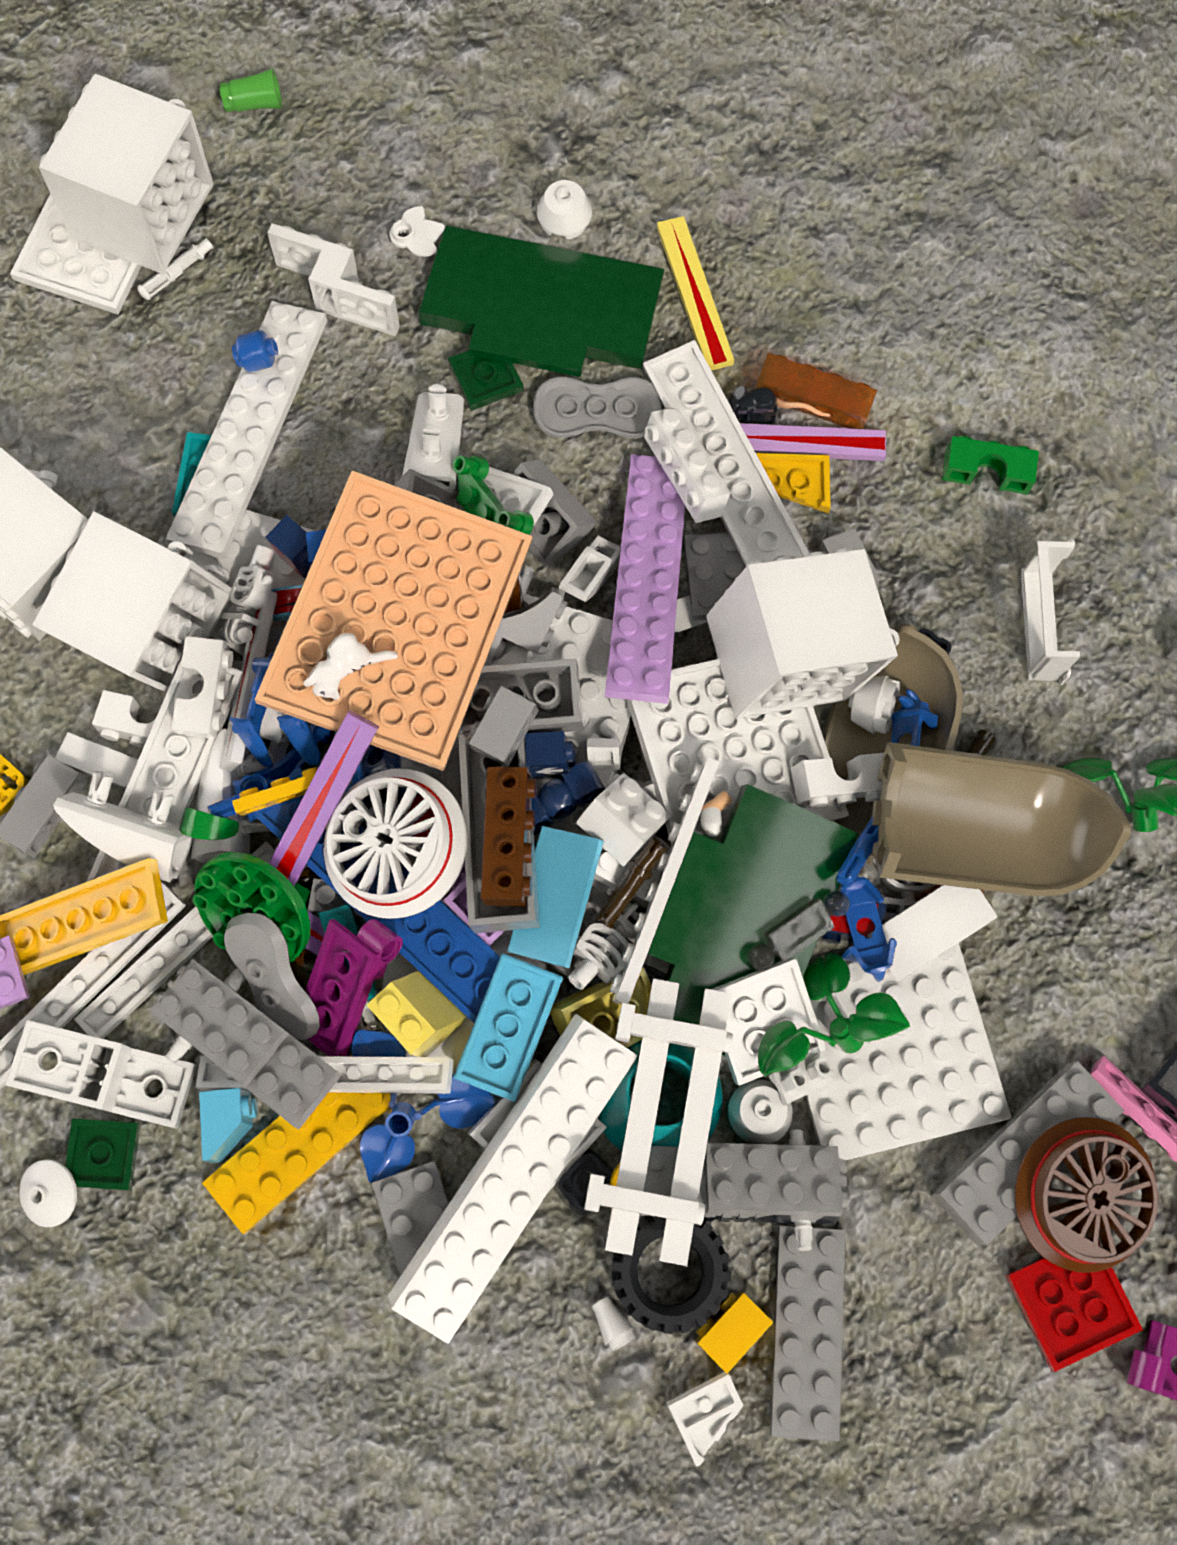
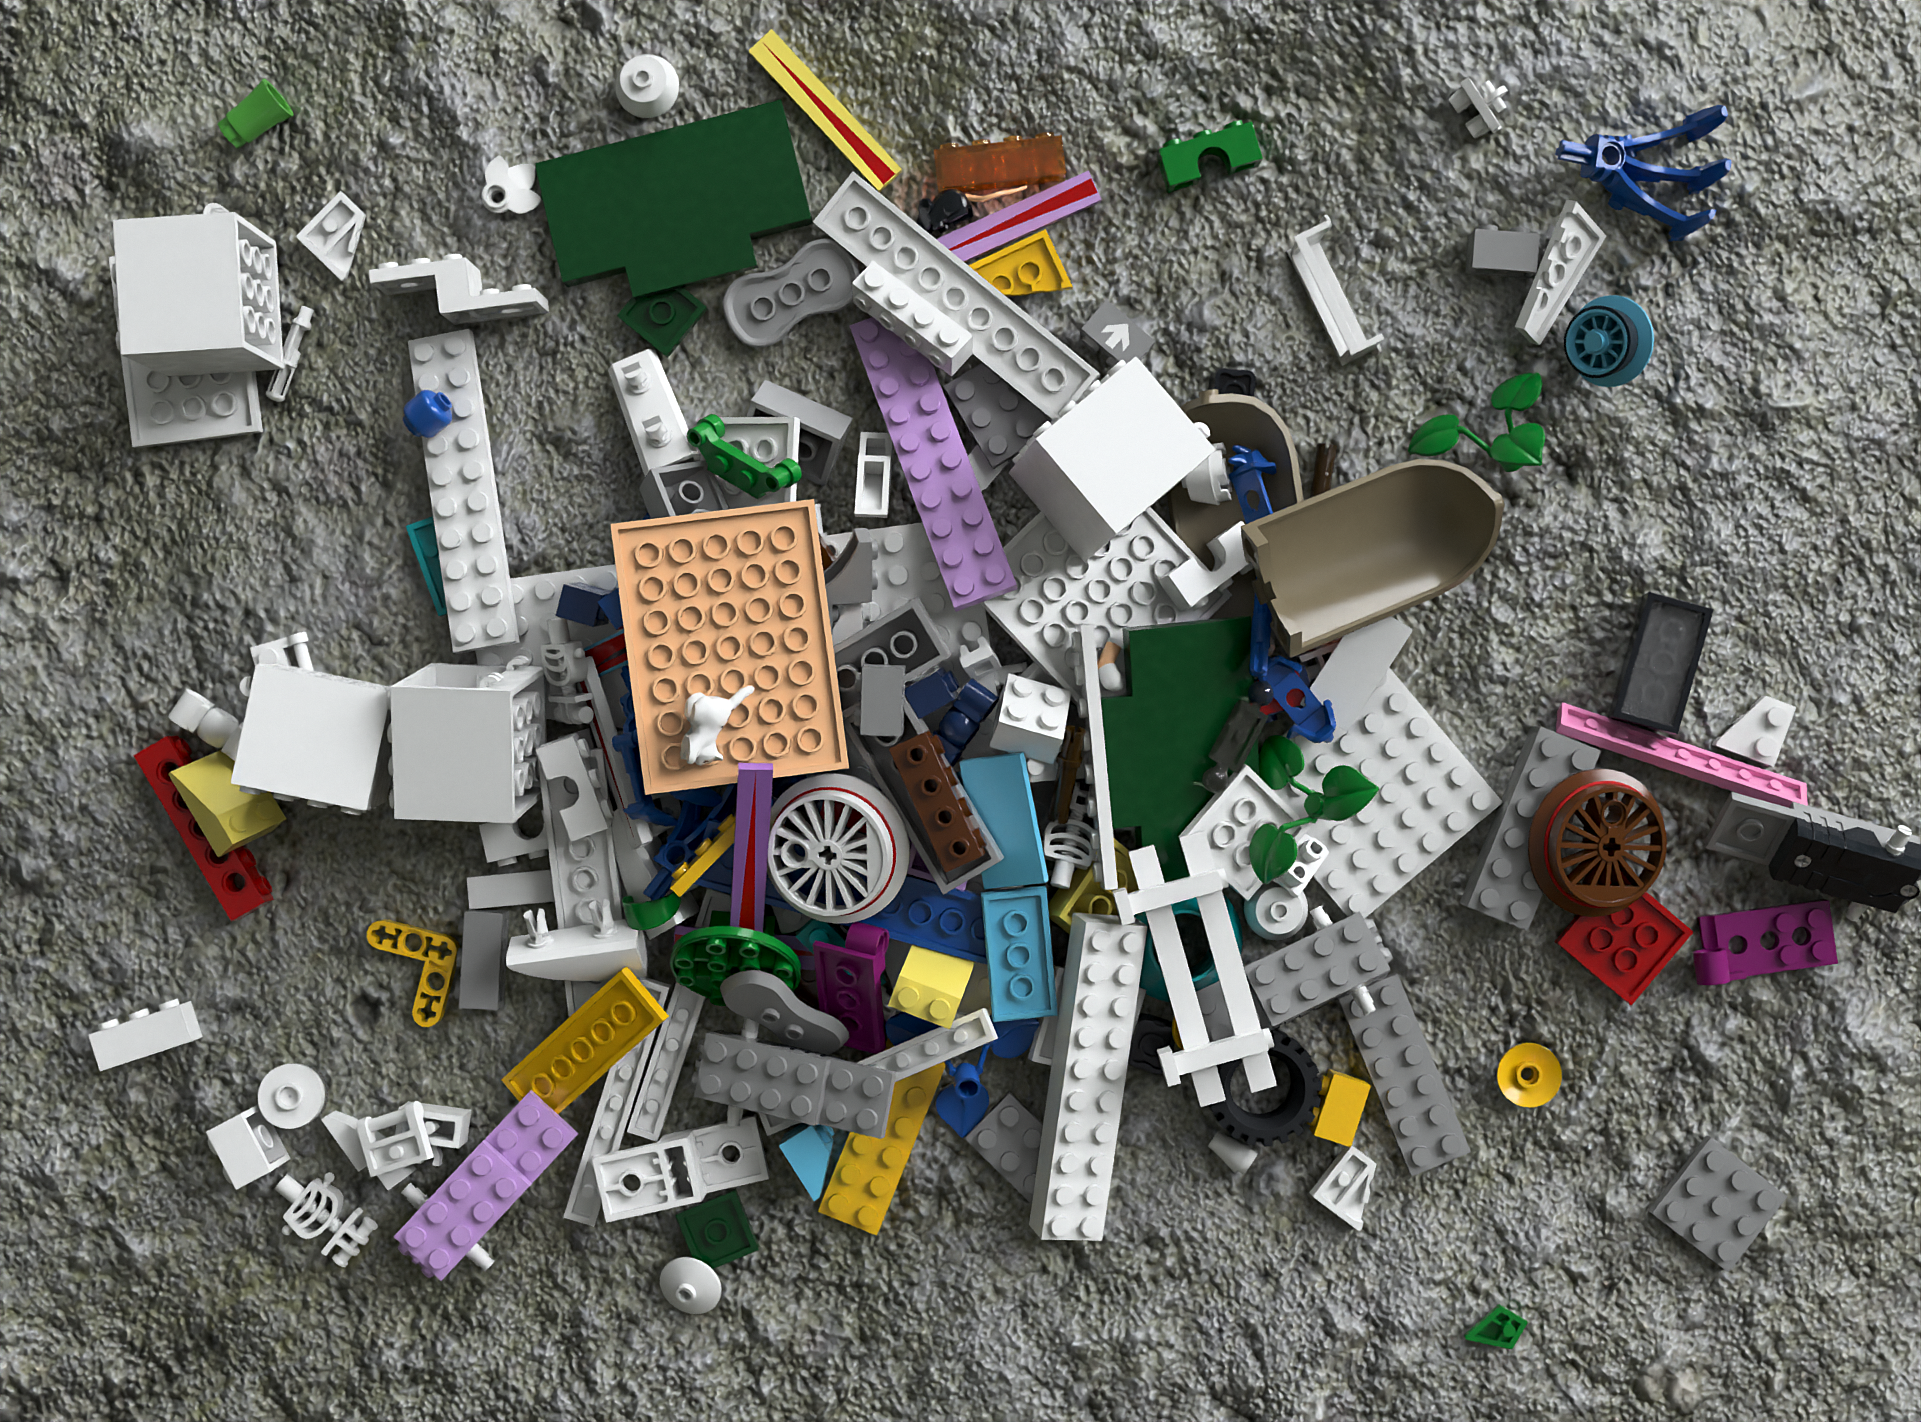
camera: 20 degrees left, 15 degrees up
none -> white wing [296,191,366,282]
none -> yellow dish [1497,1043,1562,1108]

